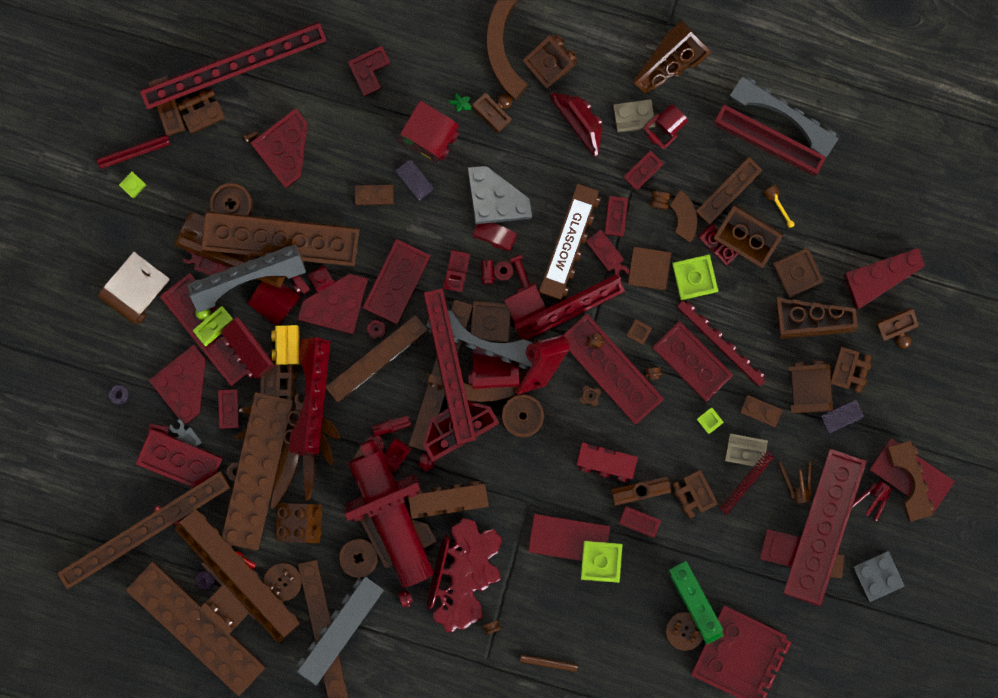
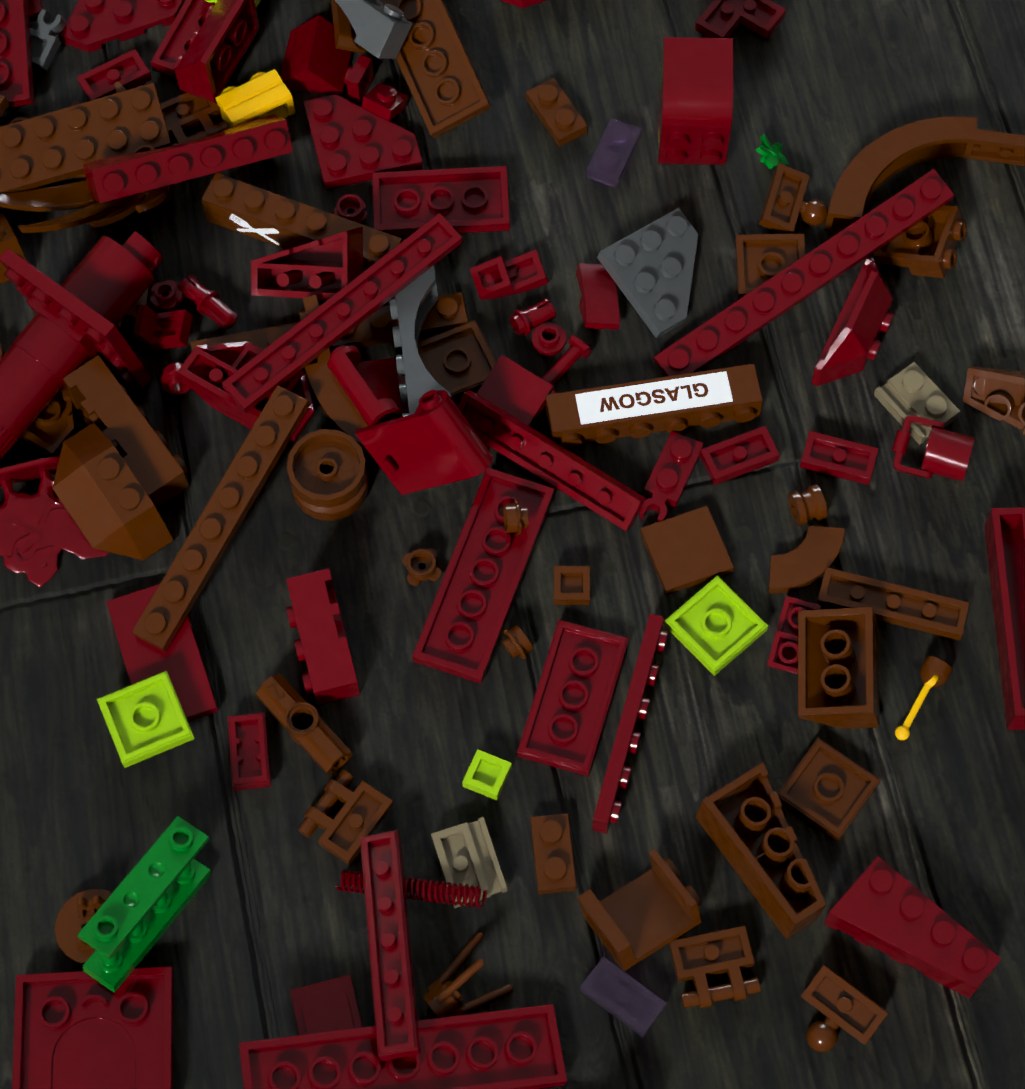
camera: 60 degrees right, 20 degrees down
none -> reddish brown wedge [52,423,174,561]
none -> reddish brown plate [132,385,310,652]
none -> dark red wedge [251,227,363,300]
none -> dark red tile [360,830,421,1061]
none -> dark red plate [653,169,954,377]
none -> reddish brown plate [735,234,807,300]

